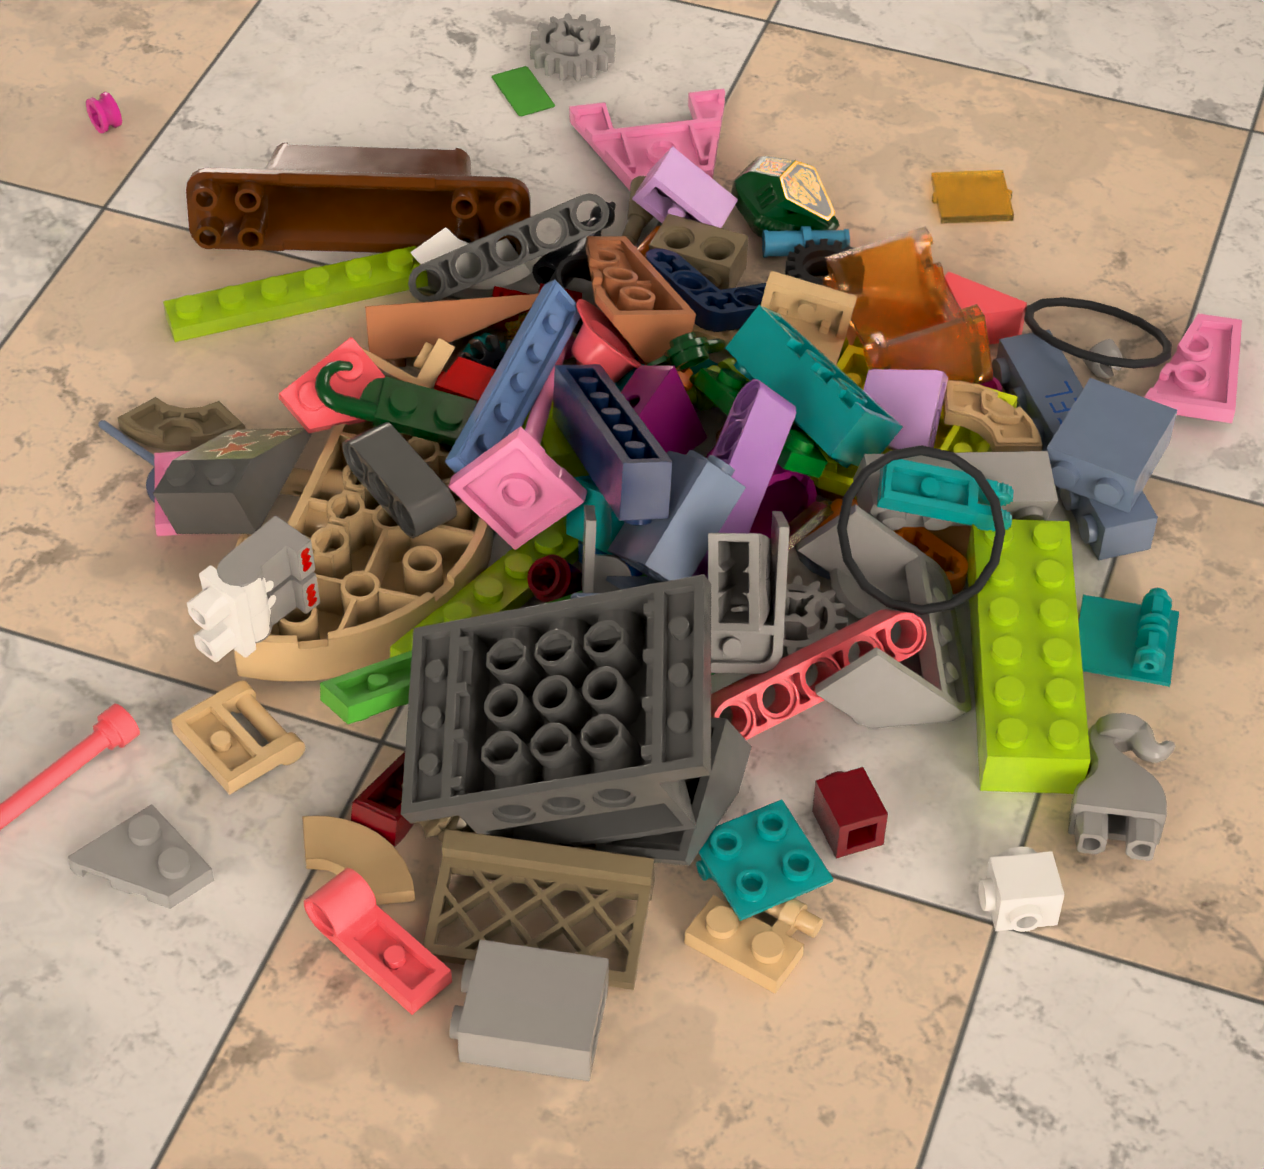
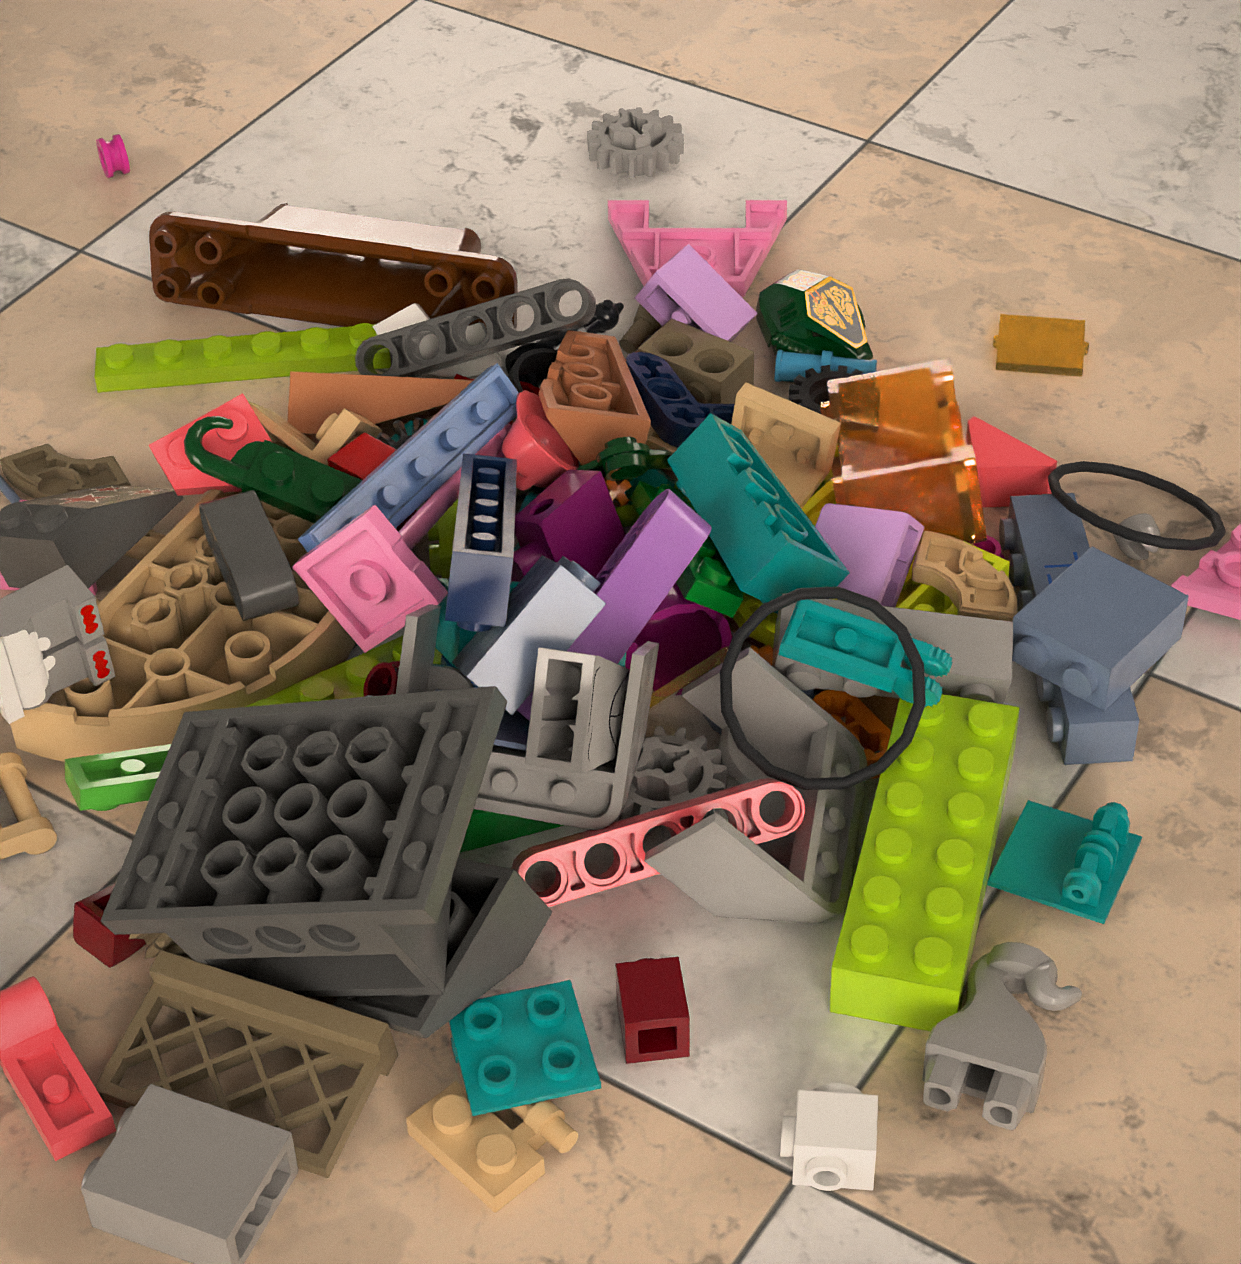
camera: 15 degrees right, 5 degrees down
tan tile [302,816,415,905] -> none
bright green sticker [492,66,555,116] -> none

